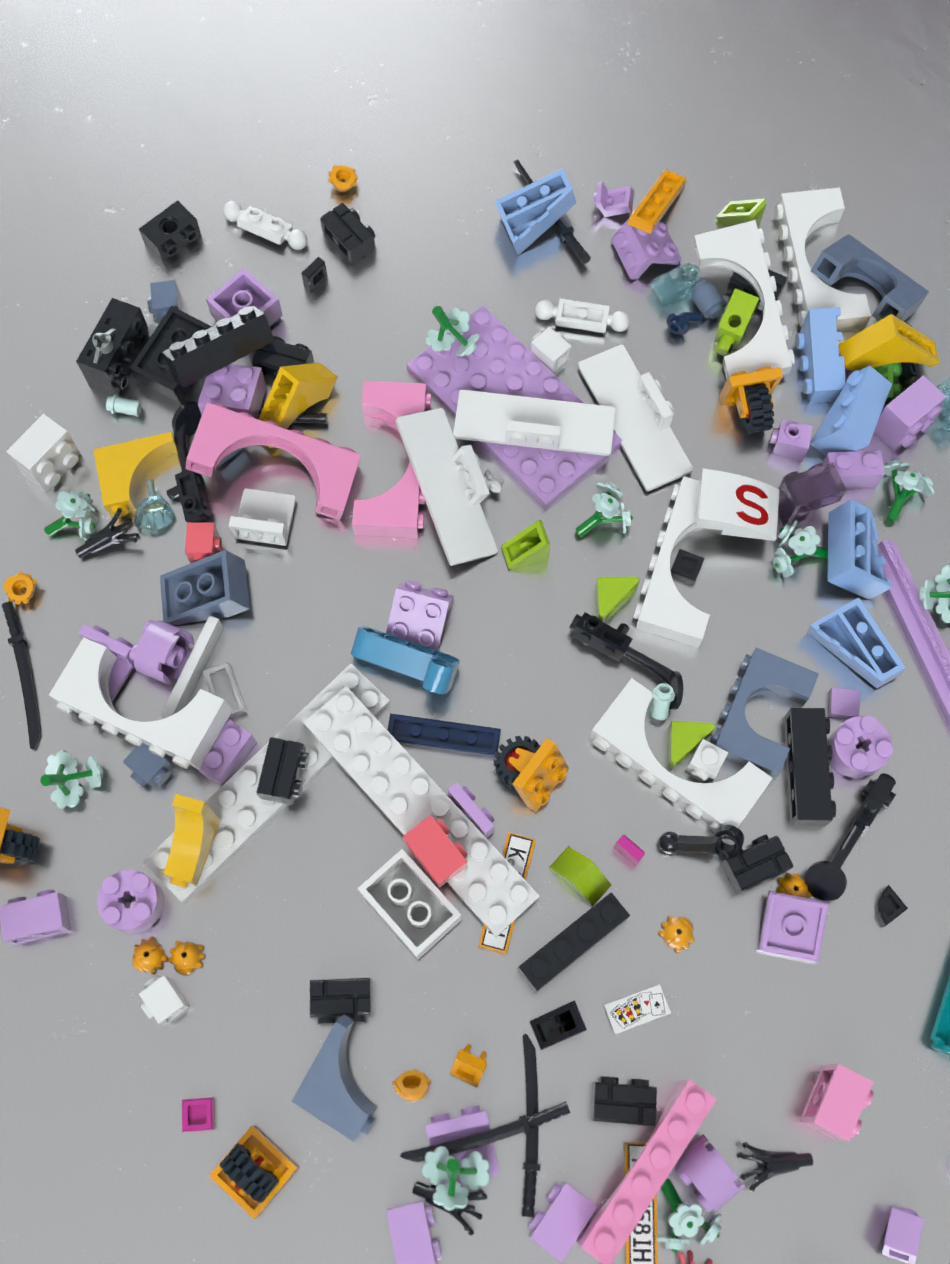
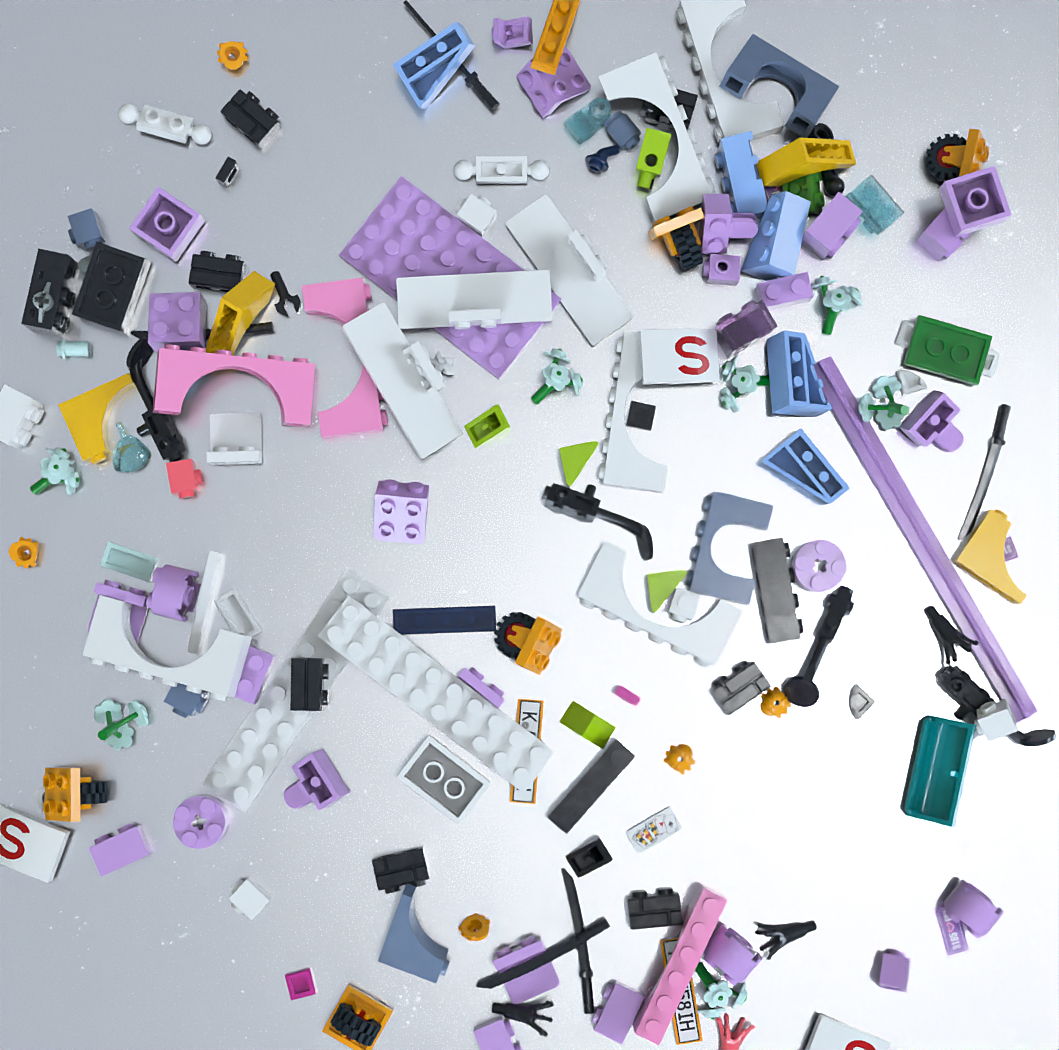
camera: 10 degrees left, 15 degrees up
black sword [2,602,41,750] -> none
black piece [75,508,139,558] -> none
light orange animal [132,936,168,974] -> none
black brick [139,200,201,262] -> none
sand blue slope [160,550,250,625] -> none
black brick [162,306,275,388] -> none
yellow arch [163,793,221,889] -> none
light orange animal [168,941,205,976] -> none
dark azure beam [350,626,460,694] -> none
coral brick [402,815,468,888] -> none
light aqua plant [421,1146,491,1210] -> none
light aqua plant [425,306,480,357] -> none
light orange tile [450,1044,488,1087] -> none
light aqua pin [651,683,675,720] -> none
black piece [658,825,744,855] -> none
lime slope [716,199,767,227] -> none
lavender tile [758,891,829,962] -> none
bright pink brick [800,1064,874,1141] -> none
lavender tile [829,687,860,719] -> none
none -> light aqua tile [100,542,158,582]
none -> black bar [270,271,302,318]
none -> lavender brick [284,749,350,811]
none -> lavender brick [699,194,758,253]

